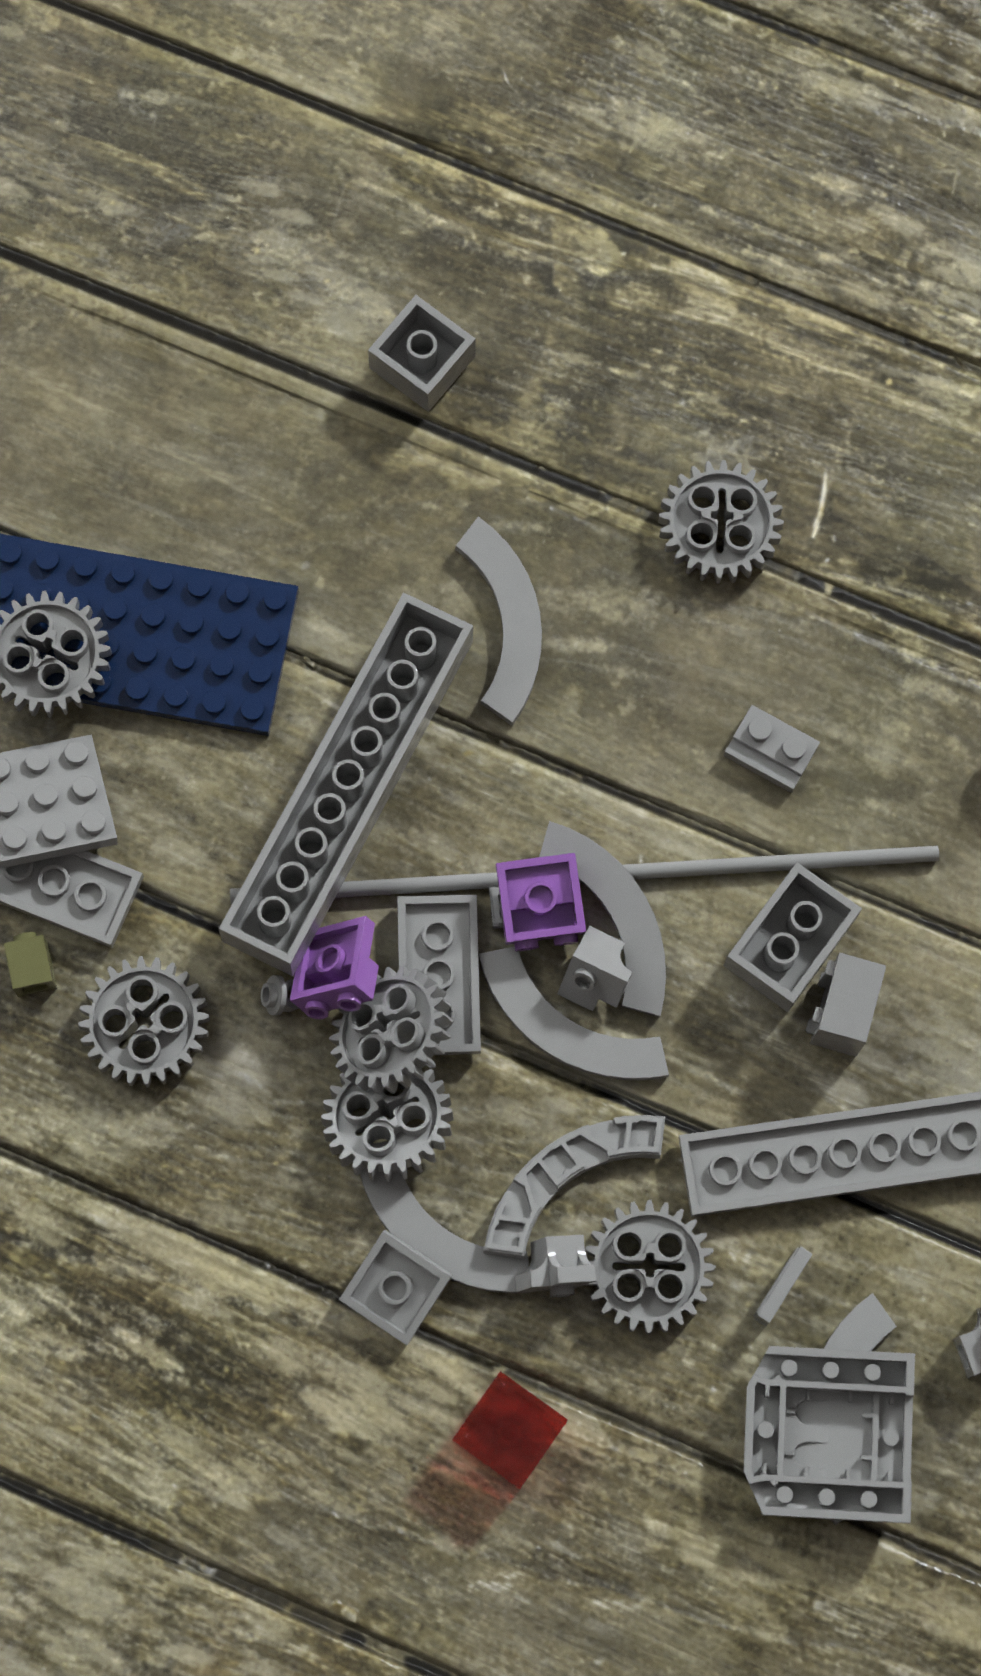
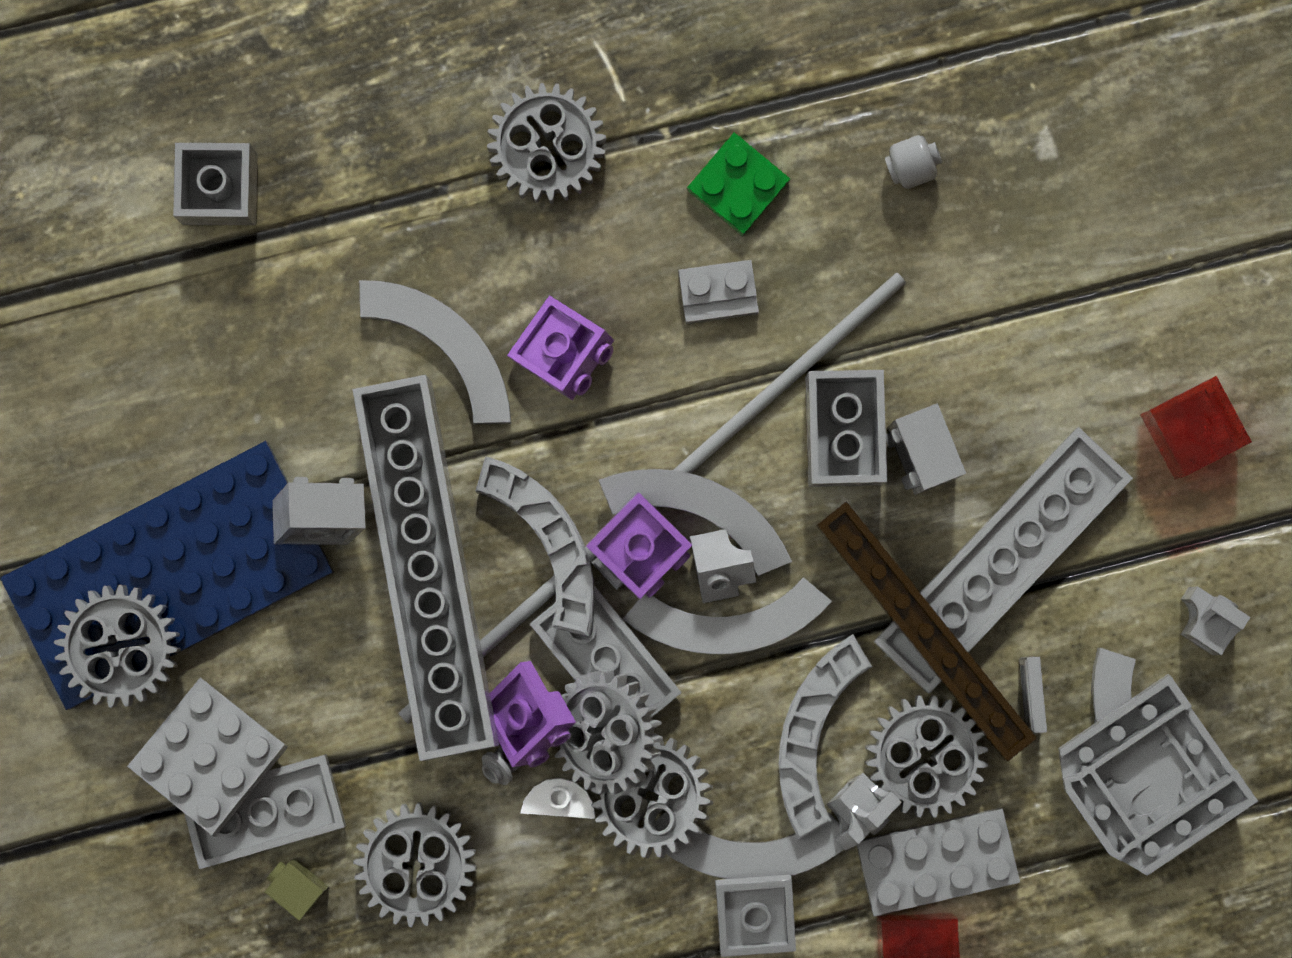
camera: 35 degrees left, 10 degrees up
none -> light grey container [272,477,366,545]
none -> light grey tile [475,456,595,637]
none -> medium lavender plate [507,295,614,400]
none -> white plate [520,778,595,819]
none -> green plate [687,132,790,236]
none -> dark brown plate [816,501,1037,762]
none -> light grey plate [856,808,1020,916]

